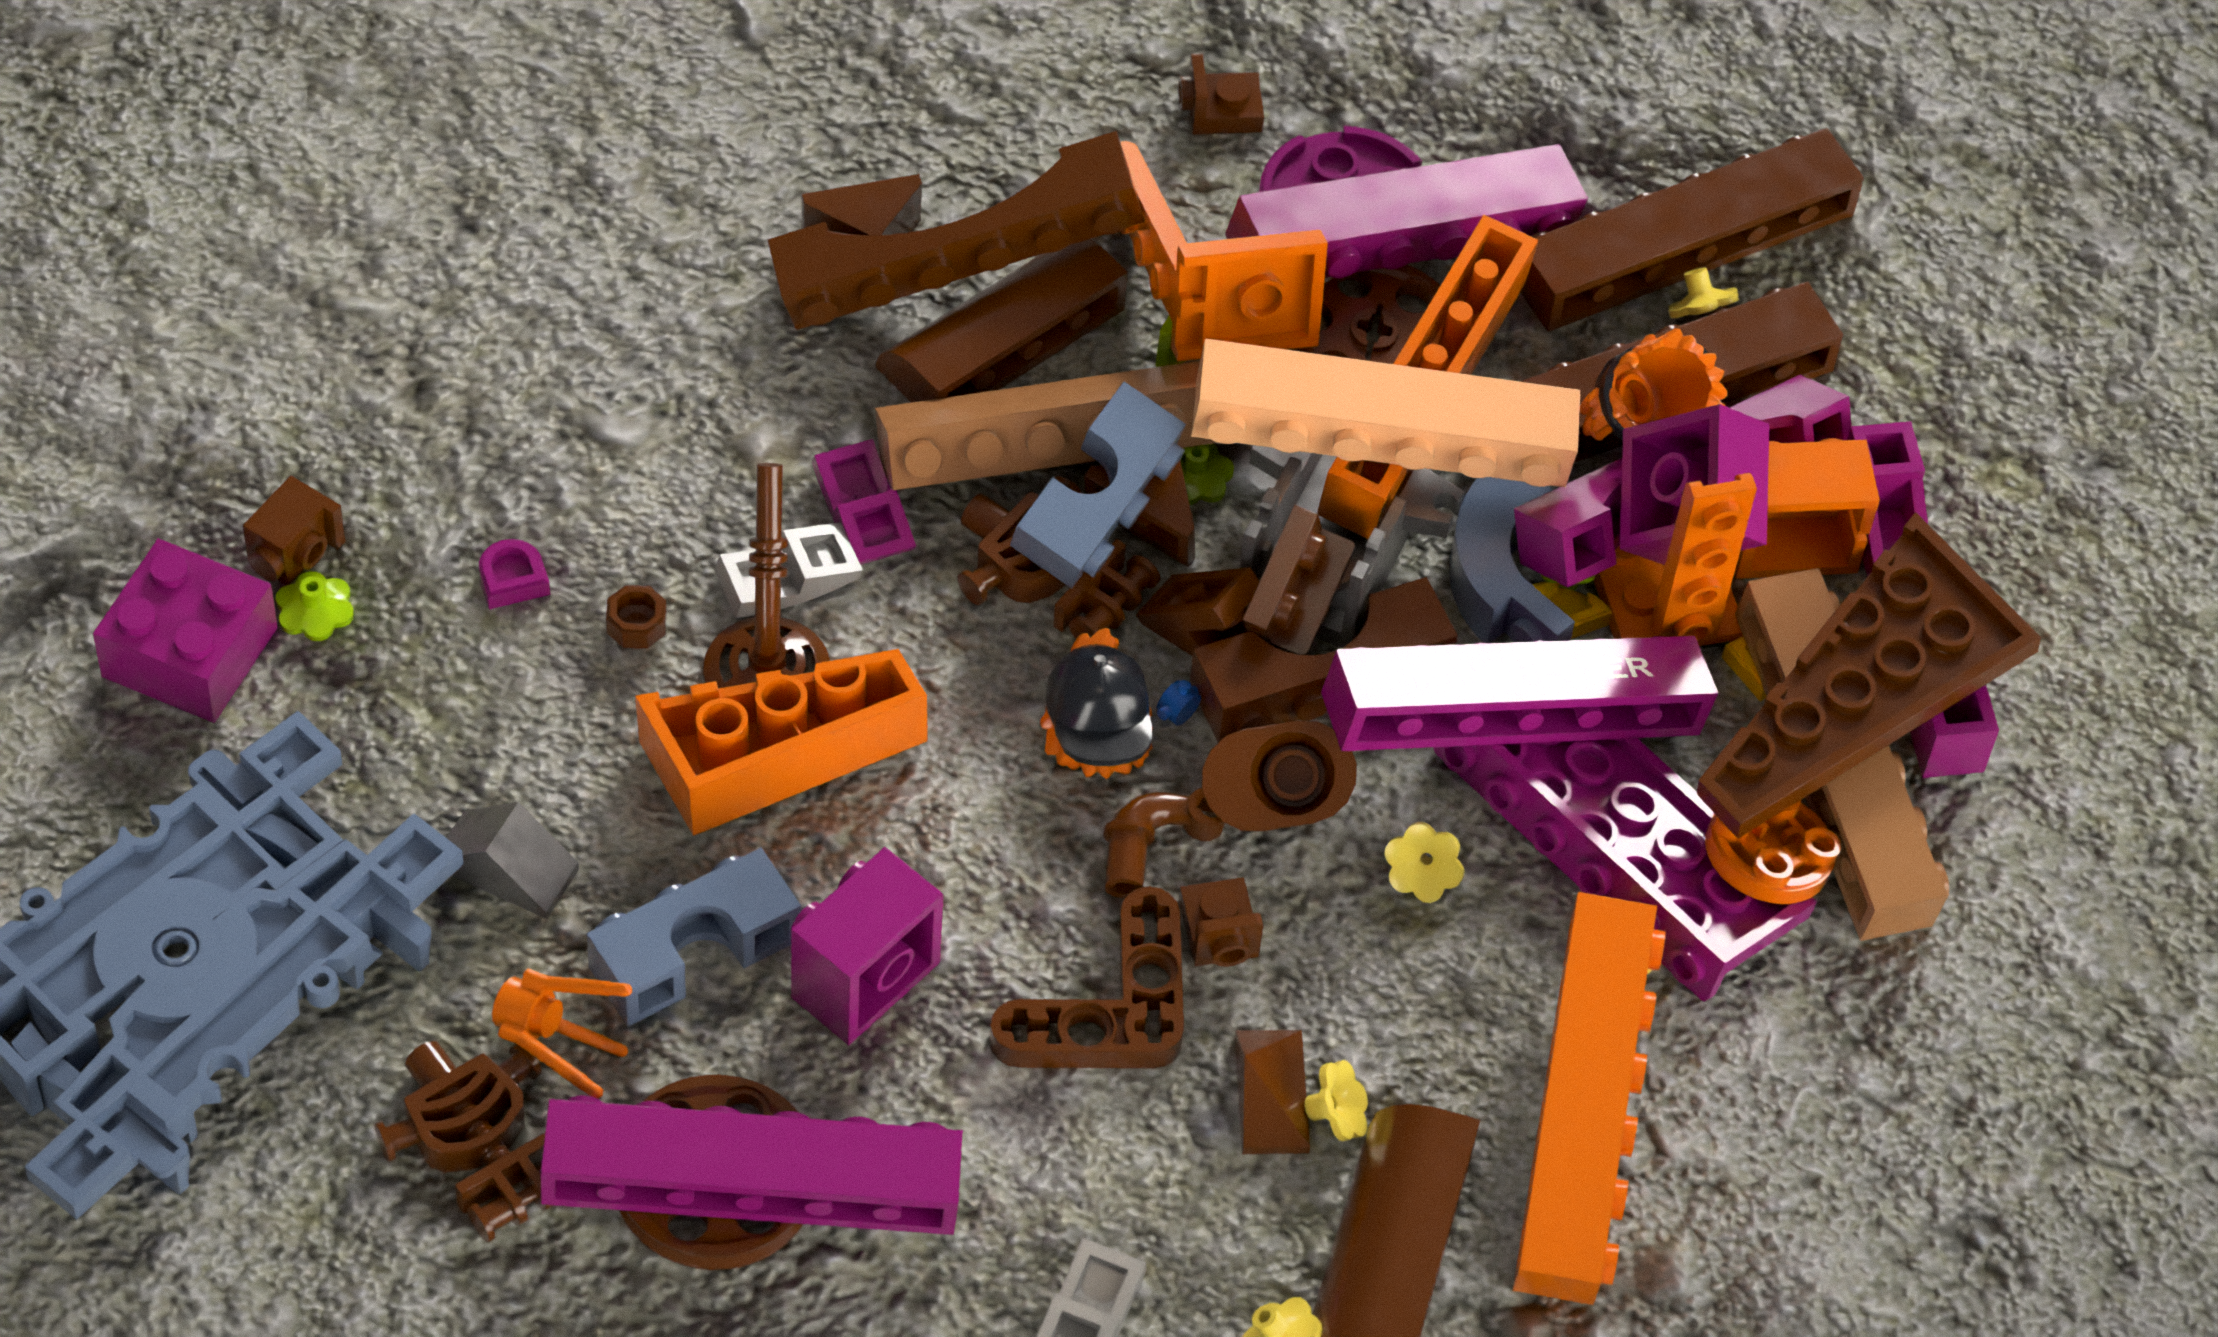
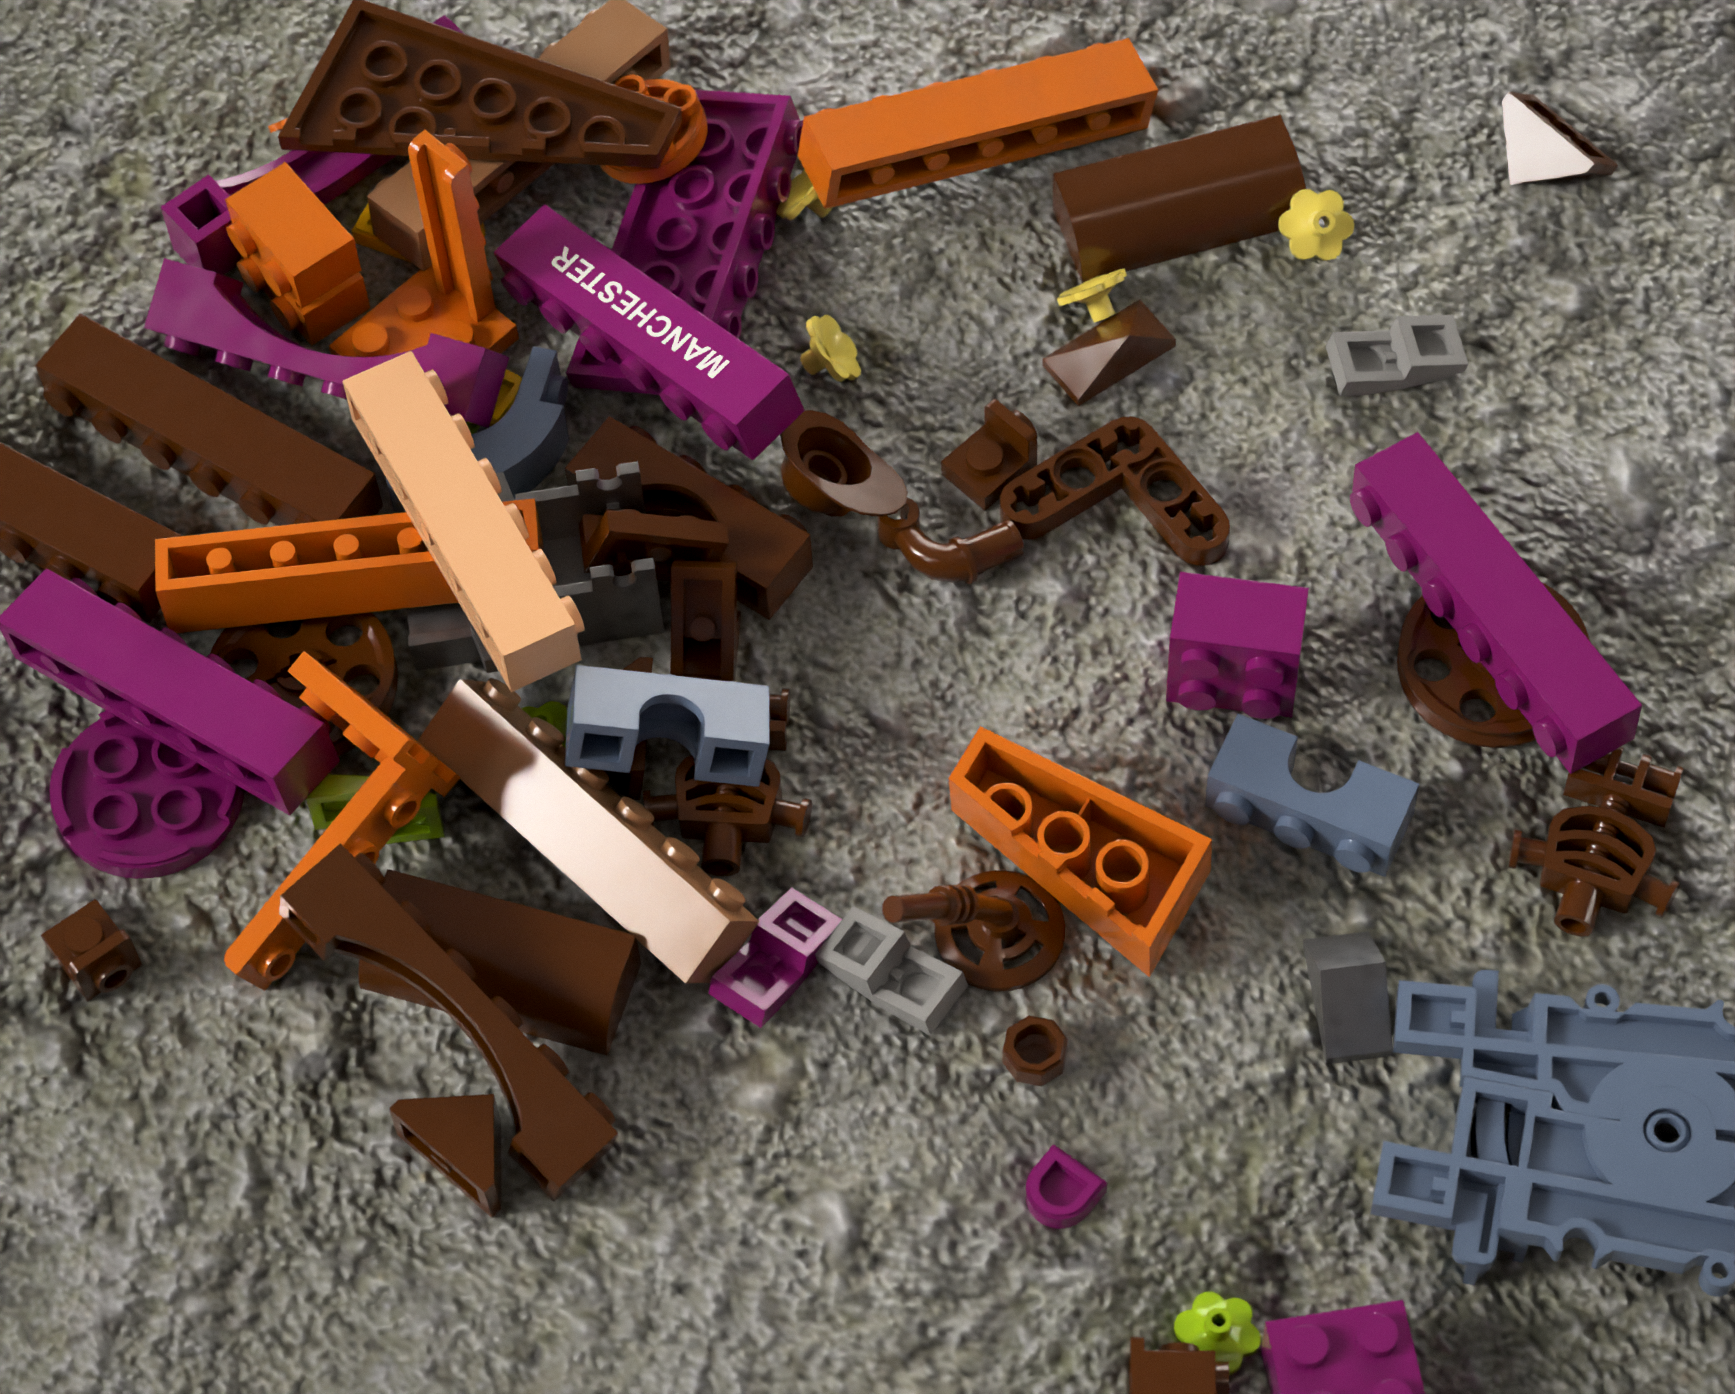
camera: 115 degrees left, 5 degrees up
orange plant [492,968,633,1099] -> none
black hair [1040,628,1153,780] -> none
blue piece [1156,680,1201,726] -> none
orange hair [1580,328,1727,441] -> none
magenta brick [1620,404,1769,565] -> none
light yellow plant [1668,268,1739,318] -> none

